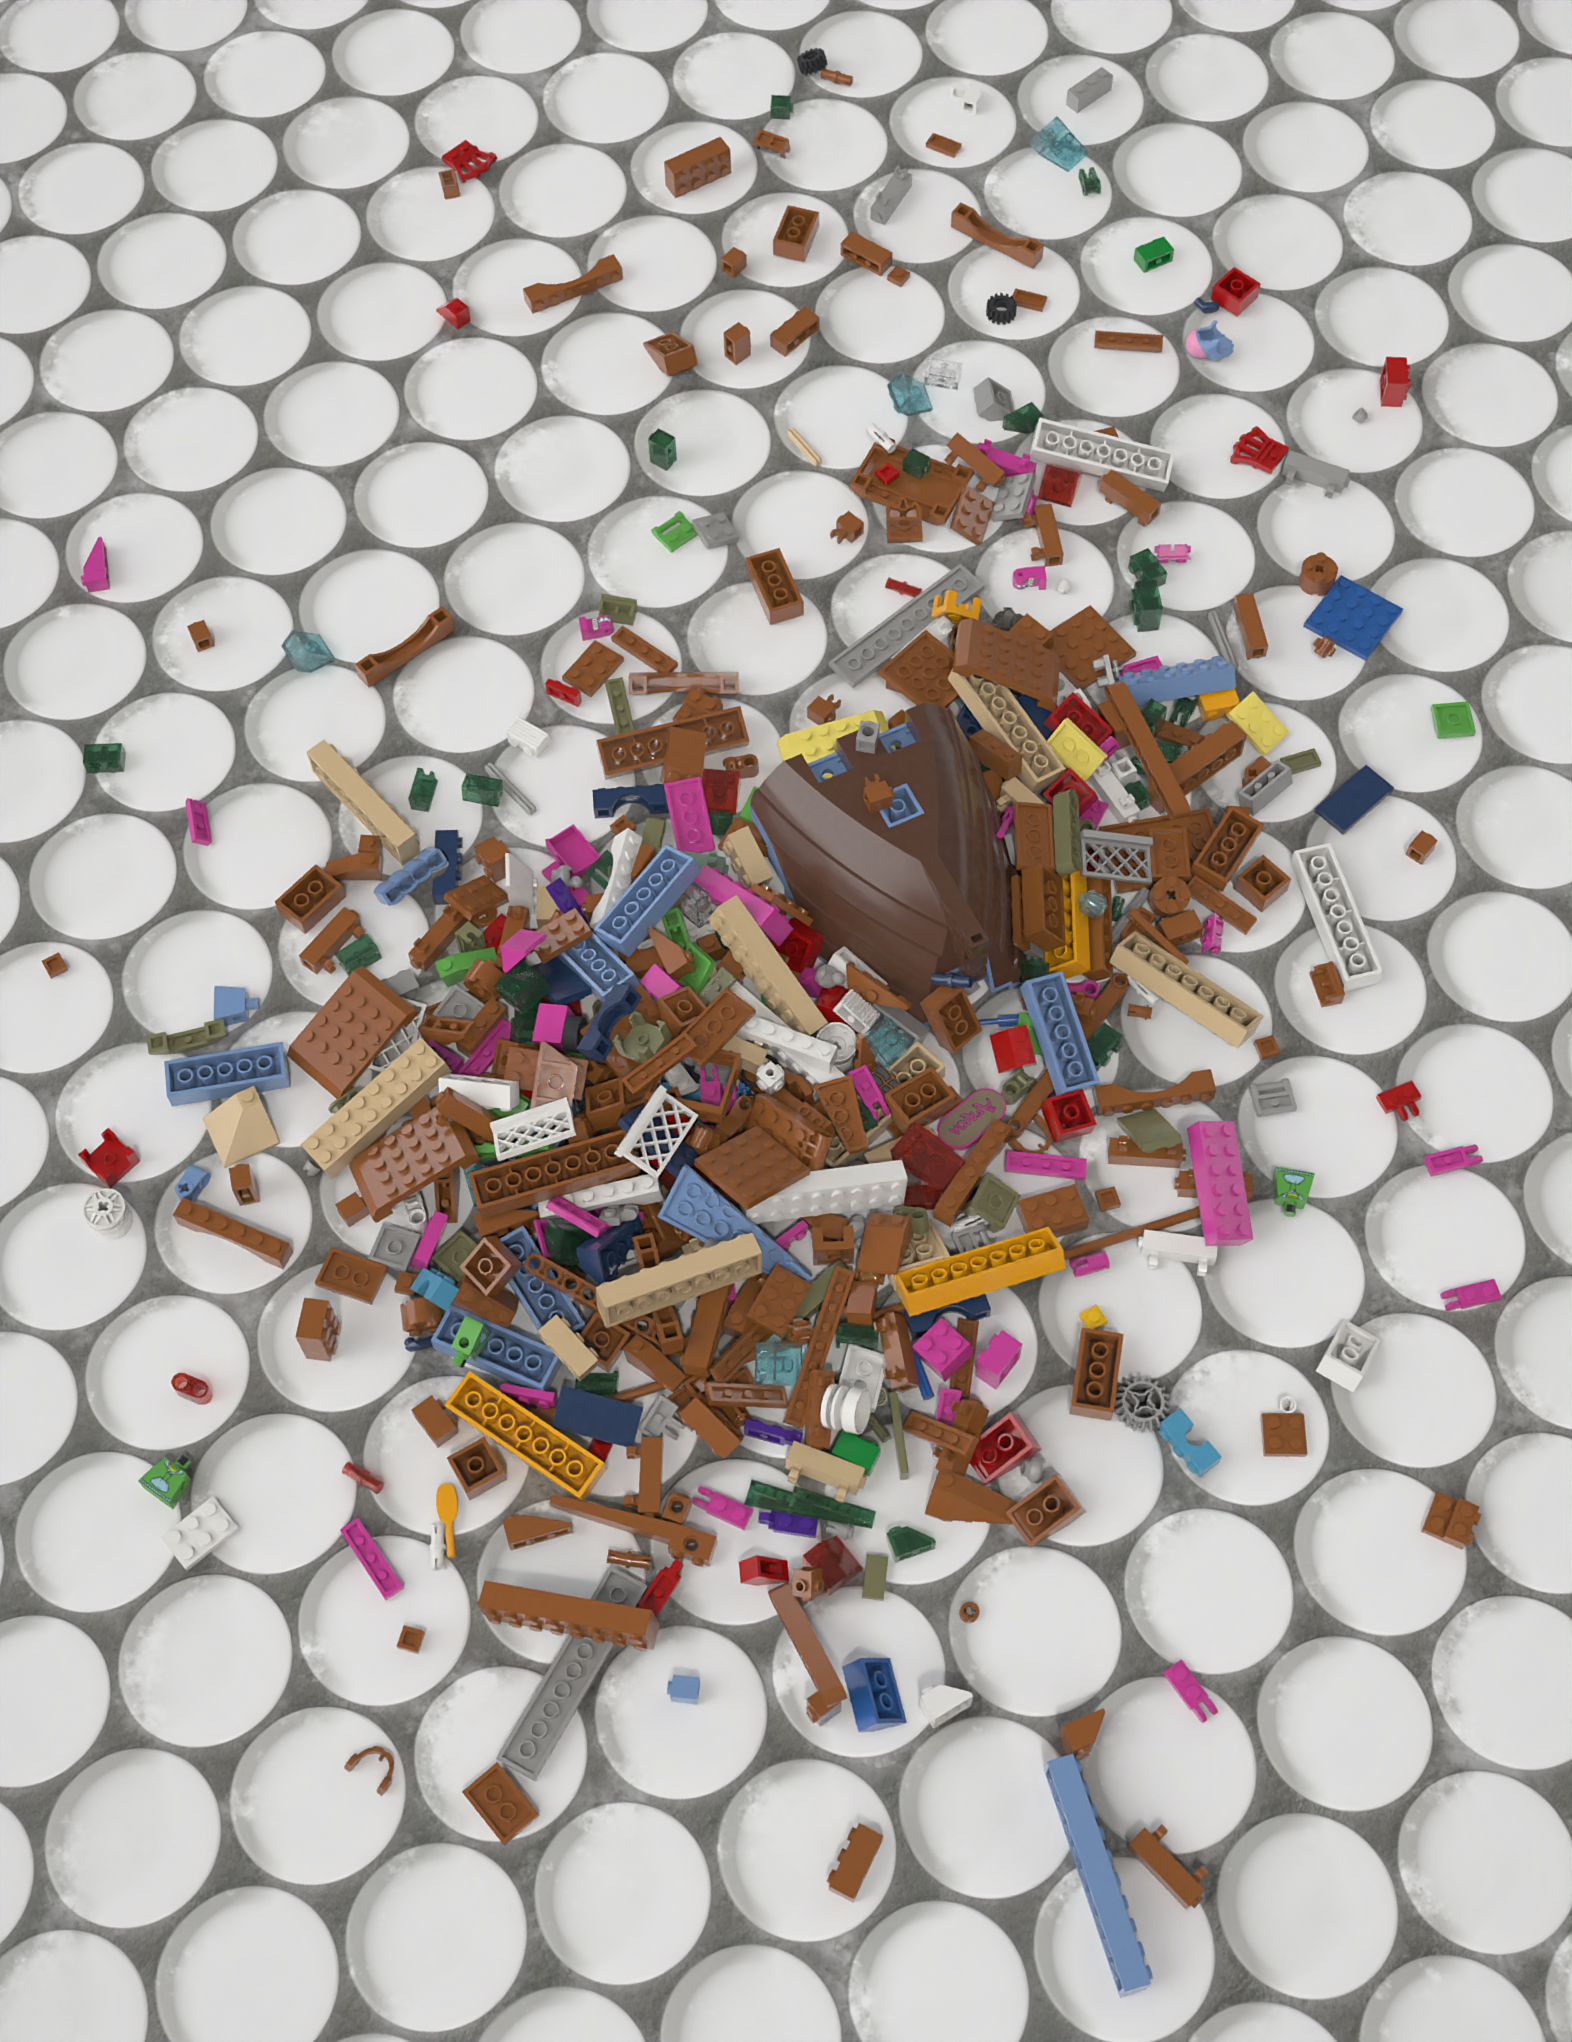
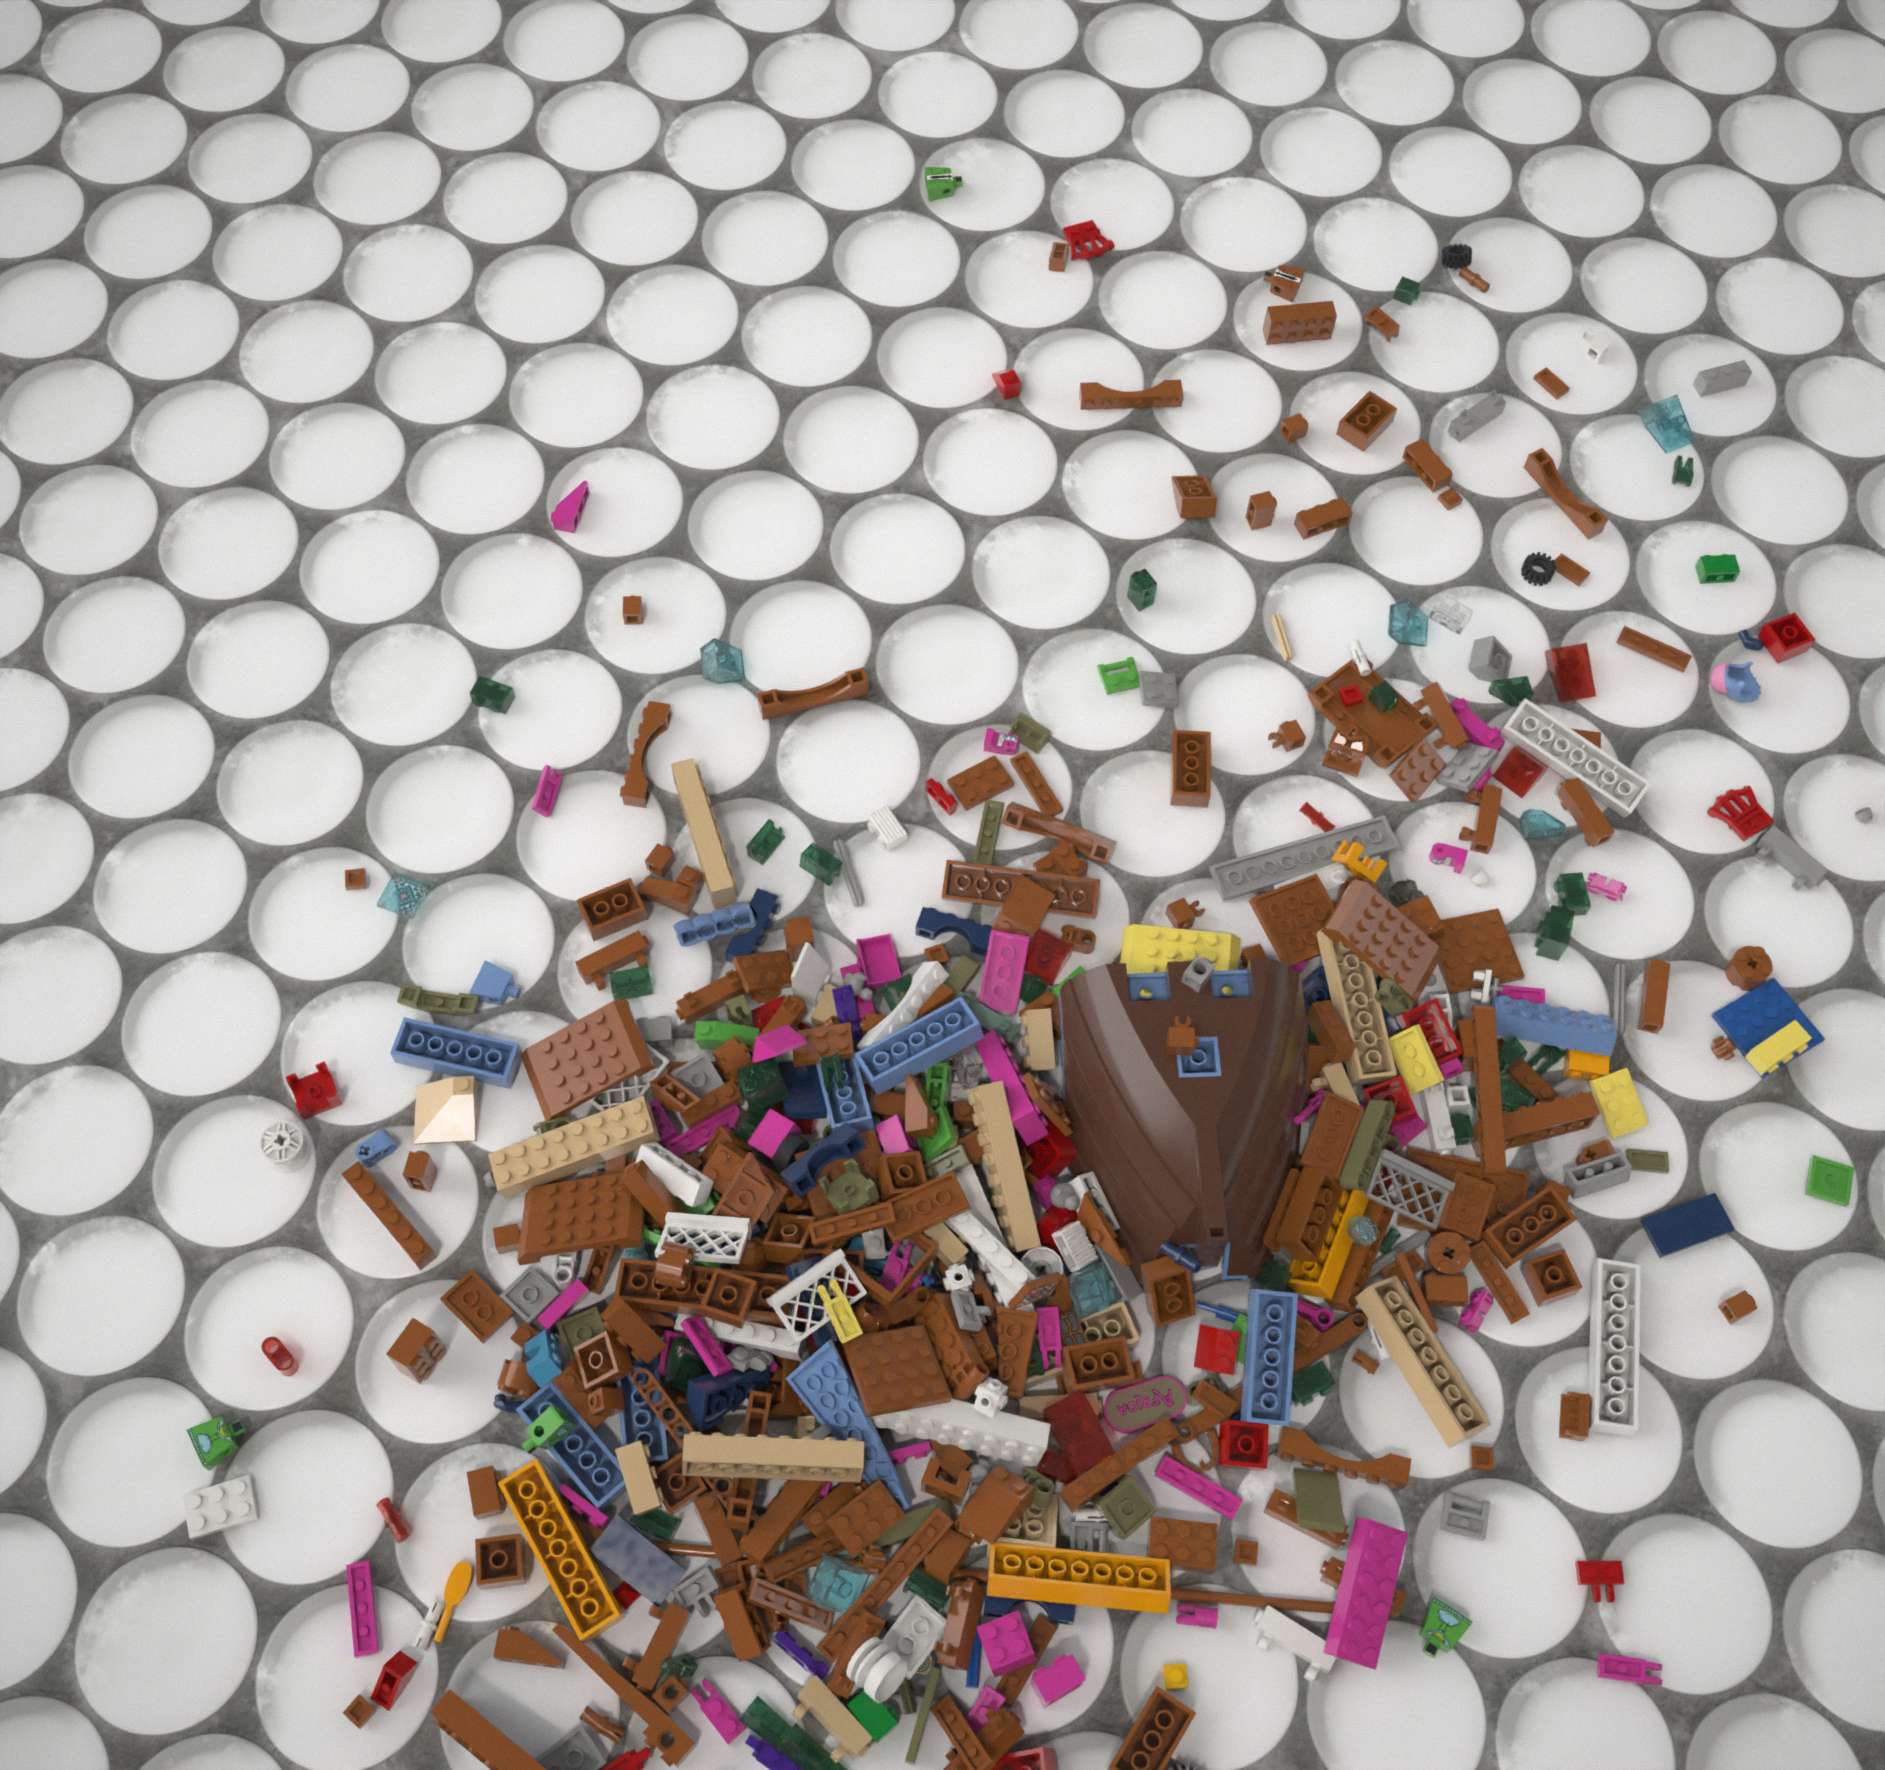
camera: 20 degrees right, 0 degrees up
none -> red slope [370,1650,418,1711]
none -> clear light blue tile [376,872,430,919]
none -> dark orange brick [588,1387,625,1417]
none -> dark orange brick [600,1296,666,1364]
none -> dark orange arch [620,701,672,808]
none -> dark orange brick [645,843,675,878]
none -> dark orange brick [655,1240,696,1289]
none -> clear green plate [660,1656,698,1678]
none -> dark orange brick [700,1268,758,1329]
none -> light yellow hinge [817,1279,863,1344]
none -> clear green piece [819,1052,844,1091]
none -> bright green torso [925,167,962,201]
none -> light grey plate [950,1290,992,1332]
none -> white brick [973,1377,1008,1418]
none -> dark orange tile [1008,1272,1063,1311]
none -> dark orange tile [1190,1379,1238,1421]
none -> dark orange torso [1263,265,1305,303]
none -> olive piece [1375,978,1413,1017]
none -> clear light blue slope [1519,809,1566,840]
none -> clear red slope [1545,643,1596,703]
none -> light yellow brick [1745,1020,1812,1075]

